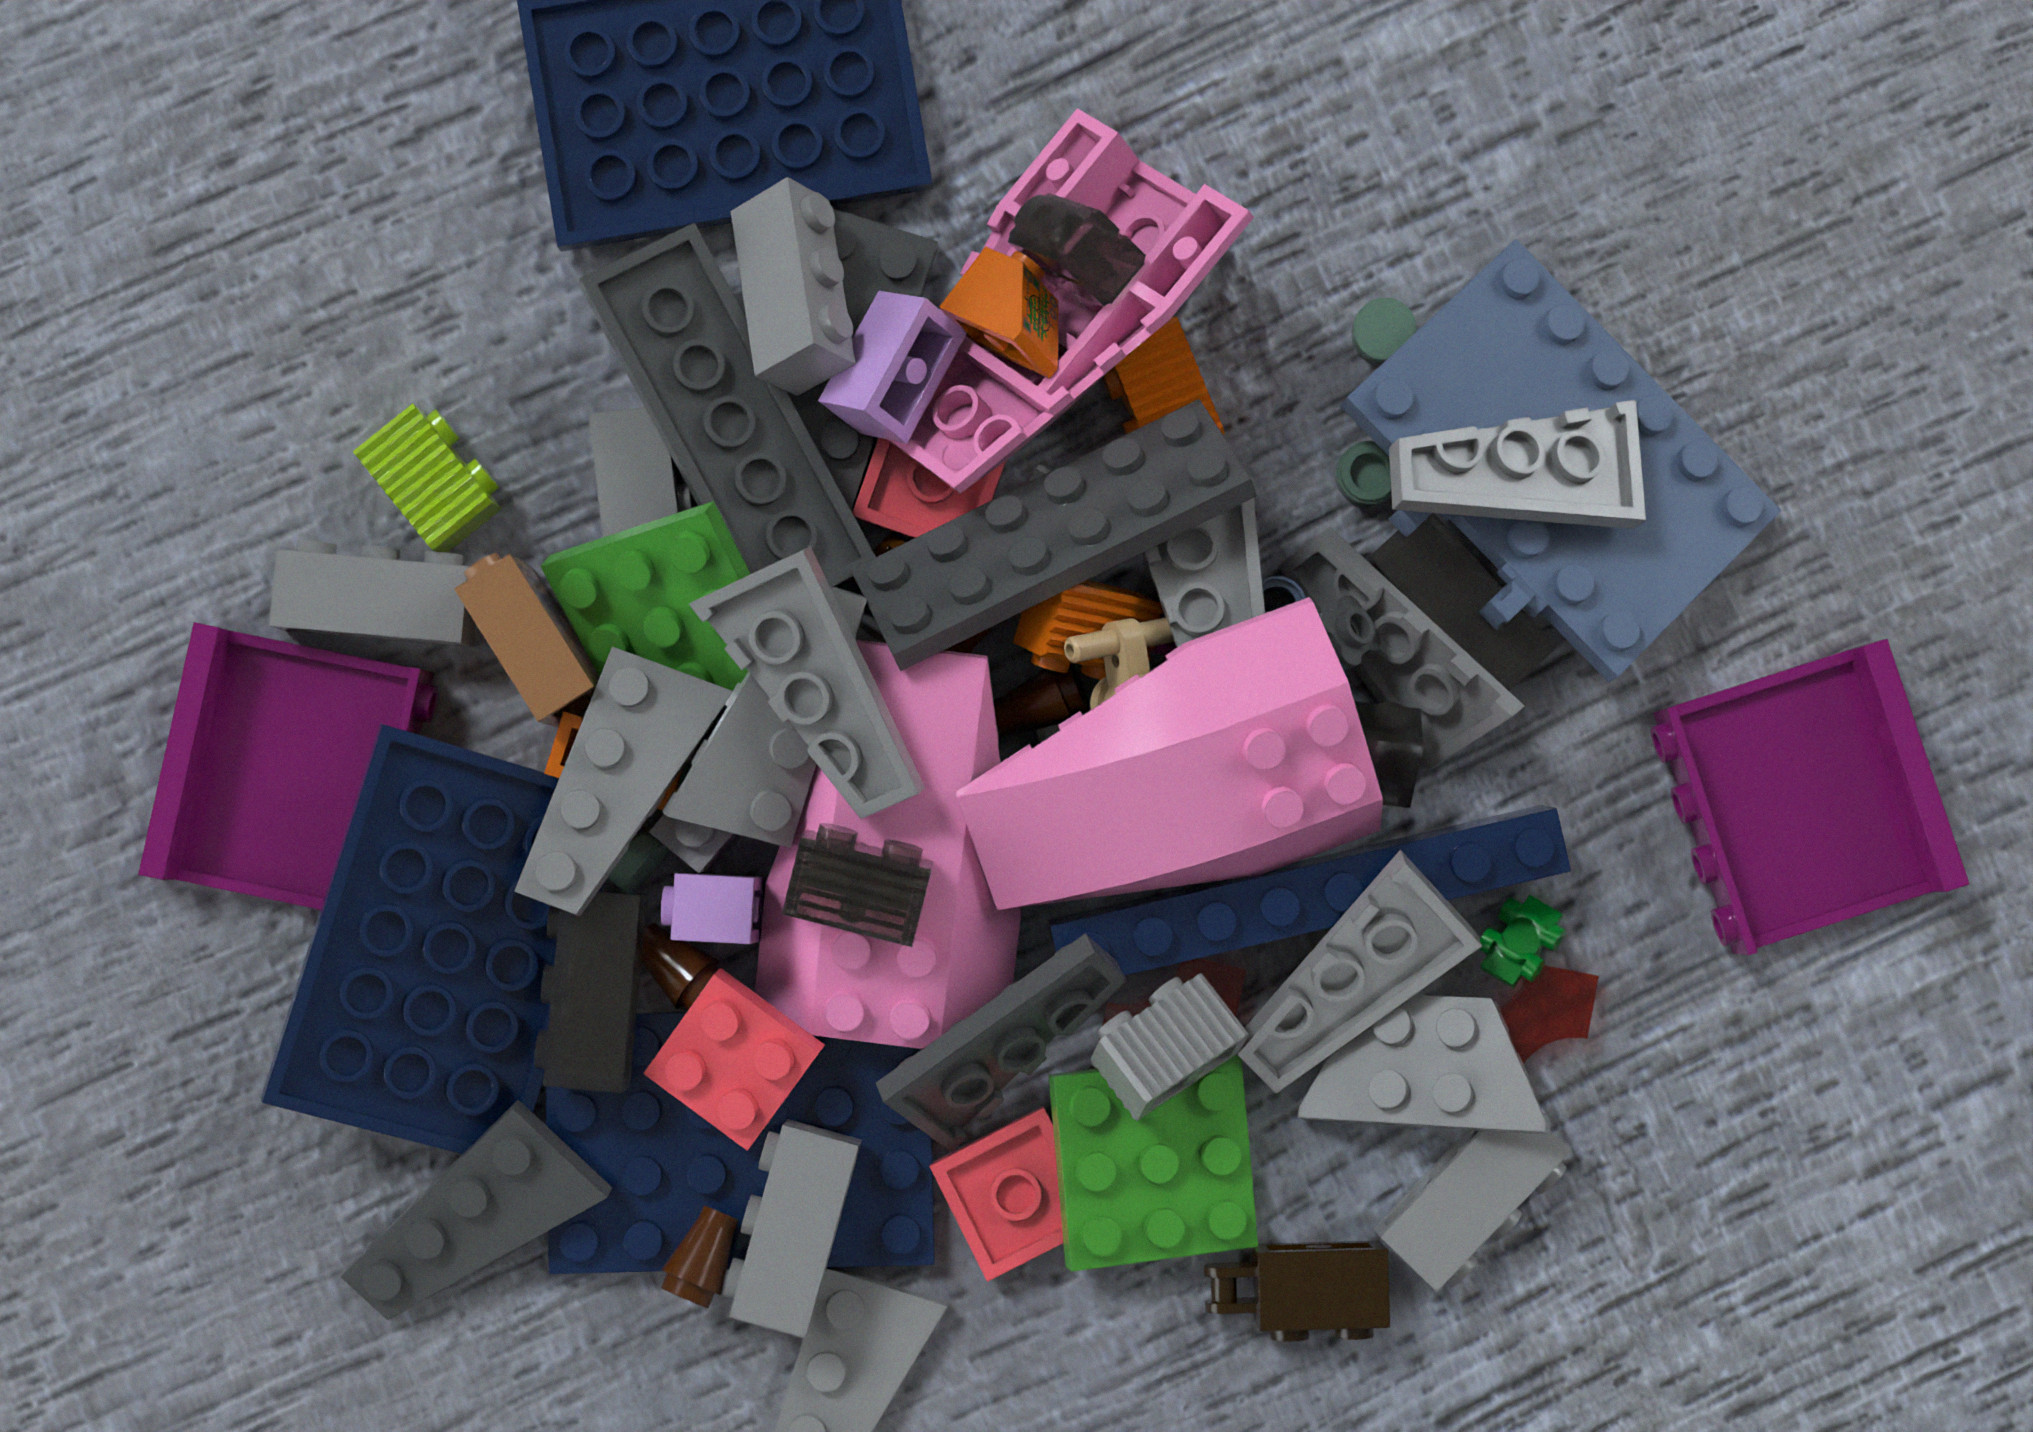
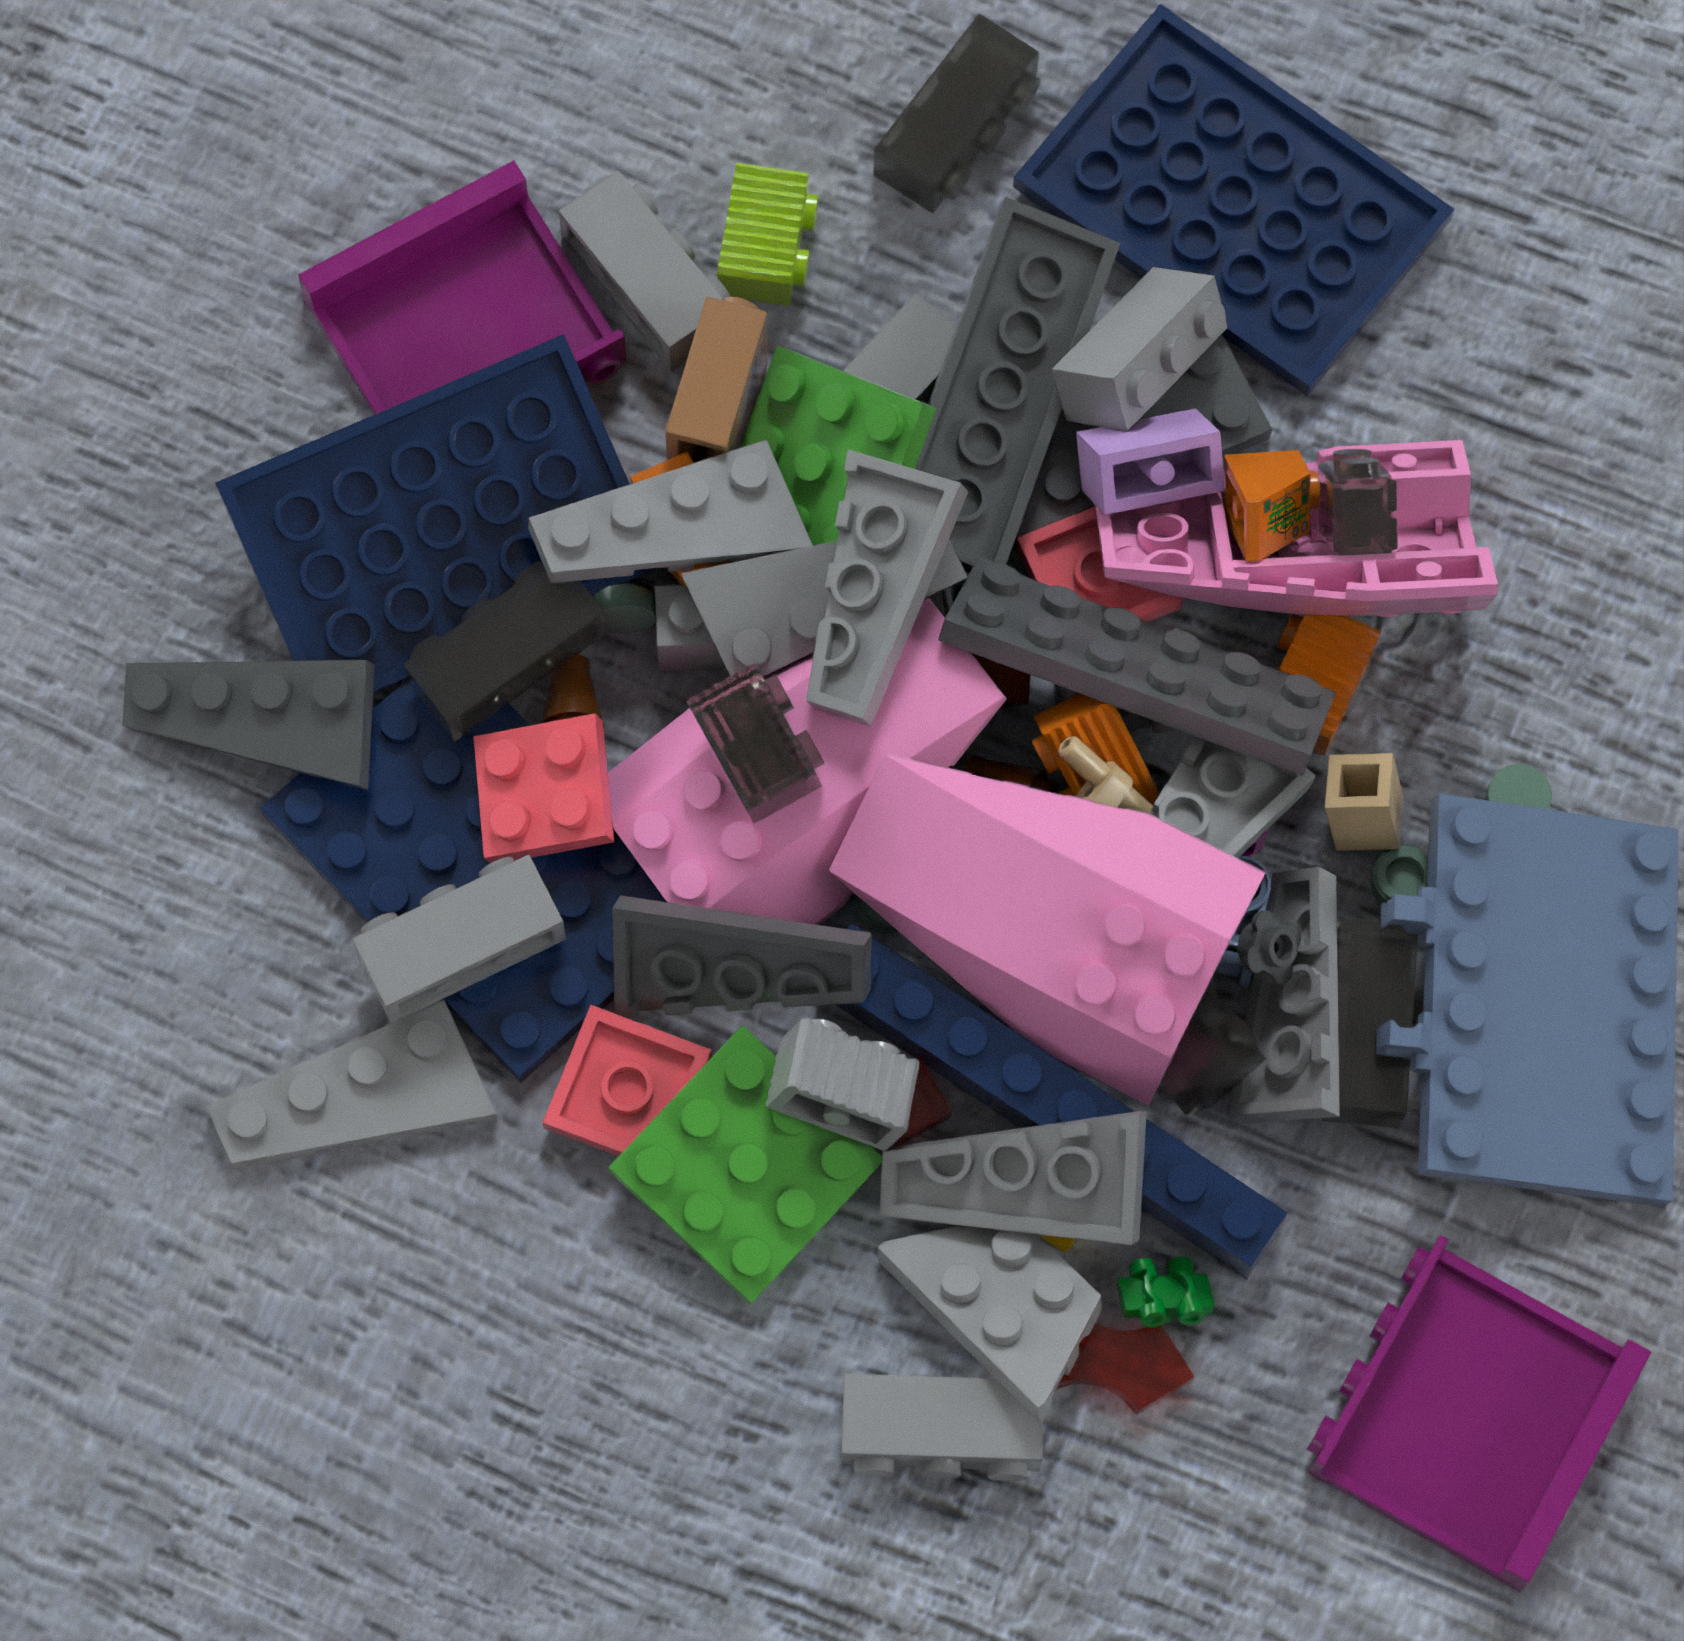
camera: 45 degrees right, 15 degrees down
lavender brick [661,873,766,944] -> none
reddish brown cone [661,1205,739,1308] -> none
dark brown brick [1204,1240,1390,1342] -> none
light grey wing [1389,399,1646,529] -> none
none -> clear smoke brick [873,14,1041,214]
none -> tan brick [1325,753,1404,851]

